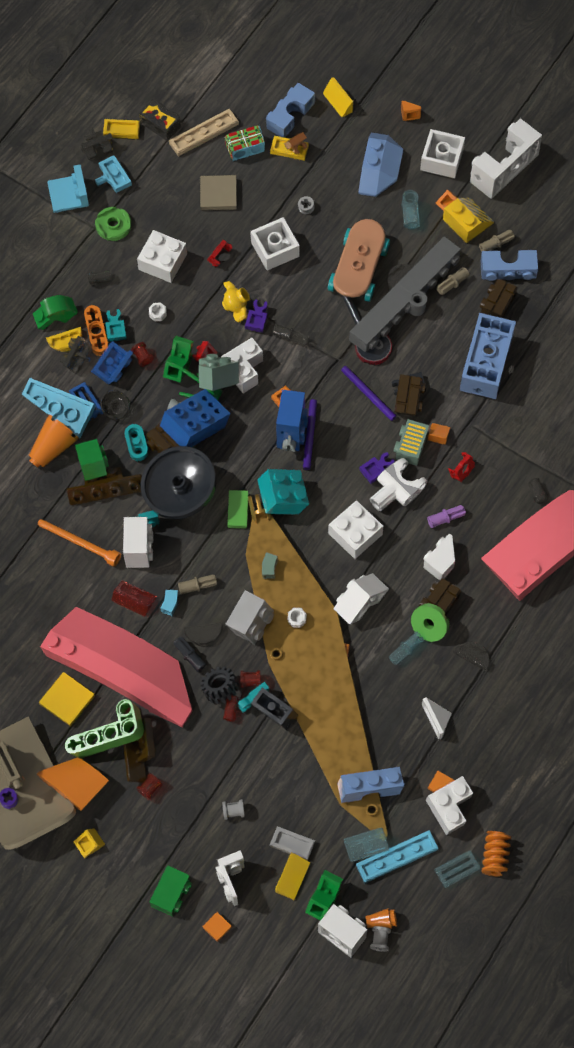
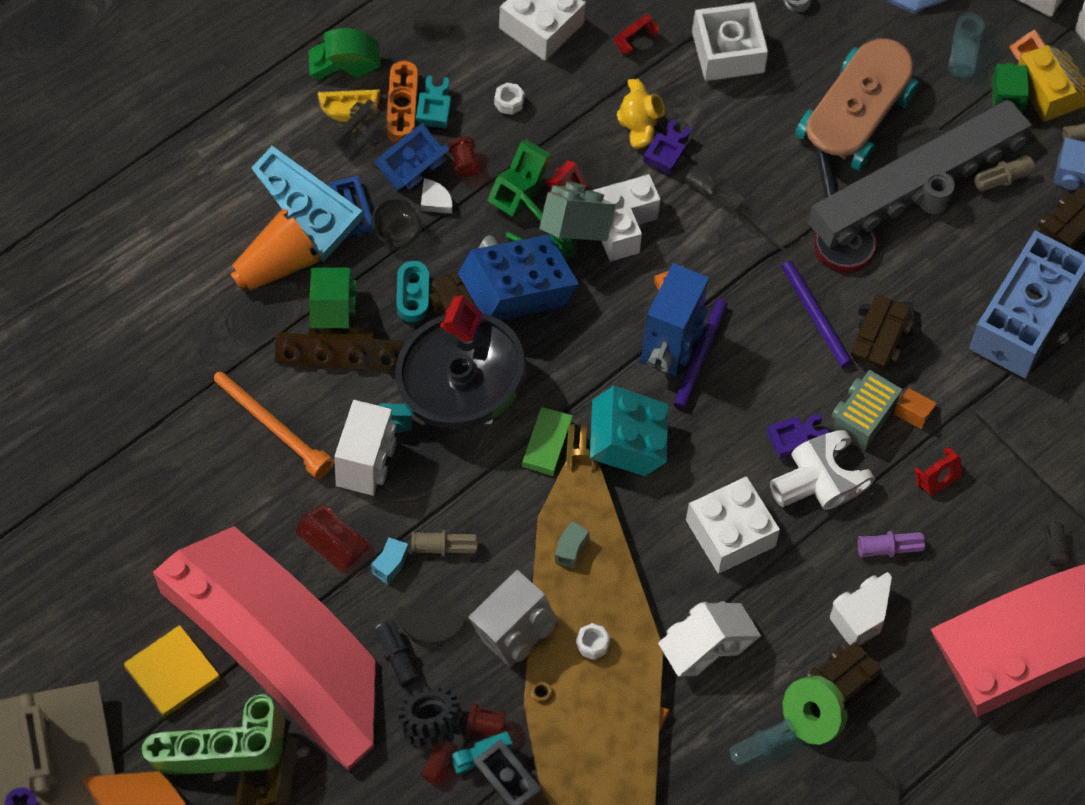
camera: 10 degrees right, 5 degrees down
none -> white tile [421,179,452,214]
none -> red tile [440,295,483,342]
none -> green brick [992,63,1028,113]

